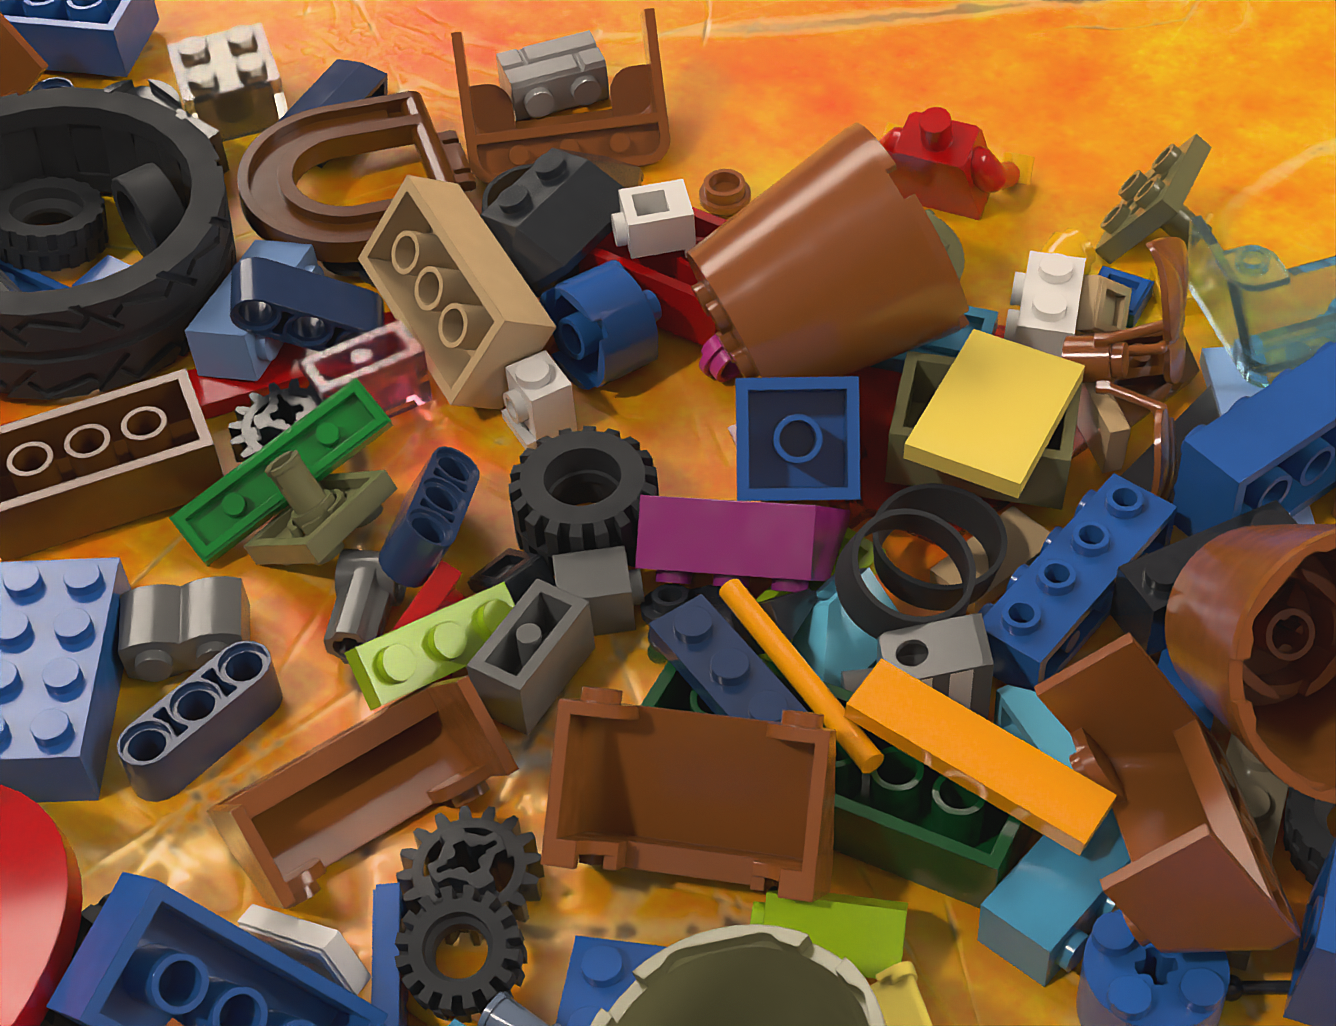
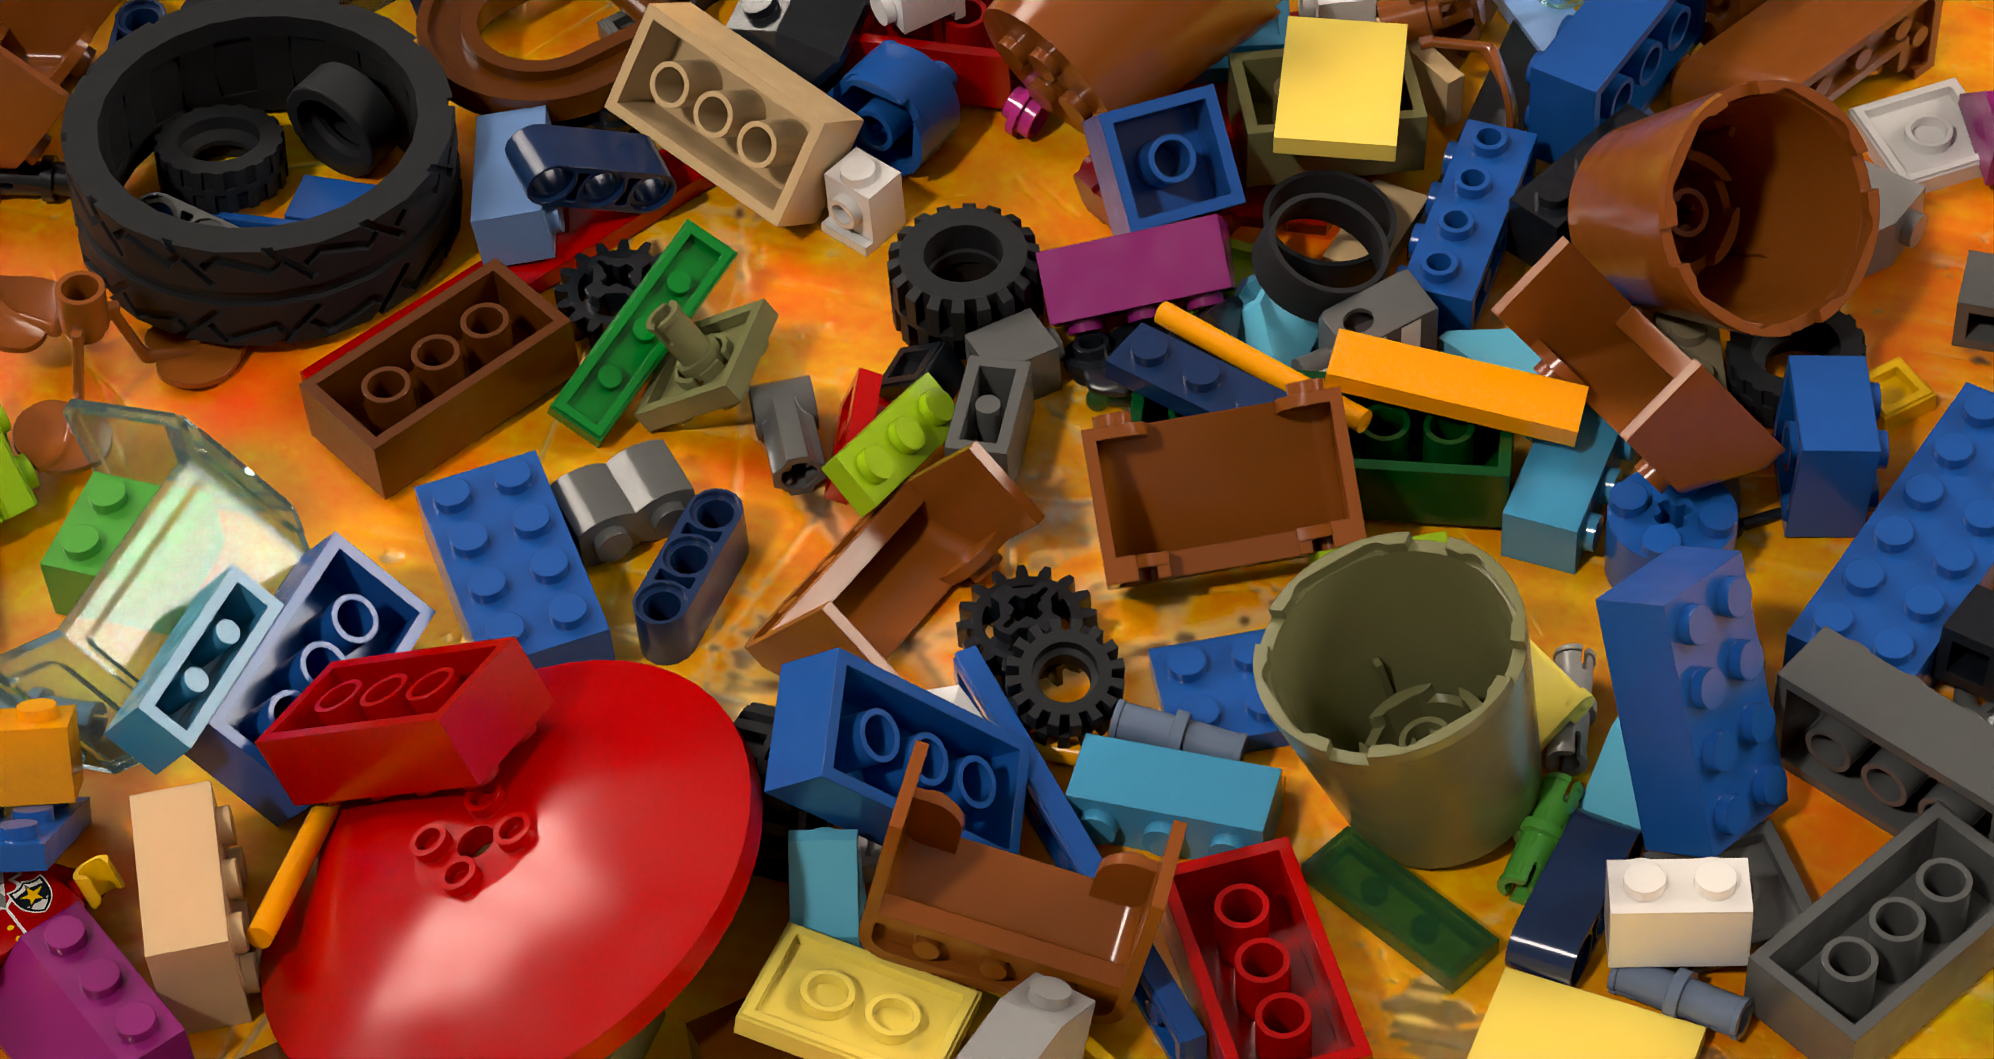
camera: 20 degrees left, 0 degrees up
clear pink slope [298,319,432,418] -> none
dark blue beam [379,446,480,588] -> none

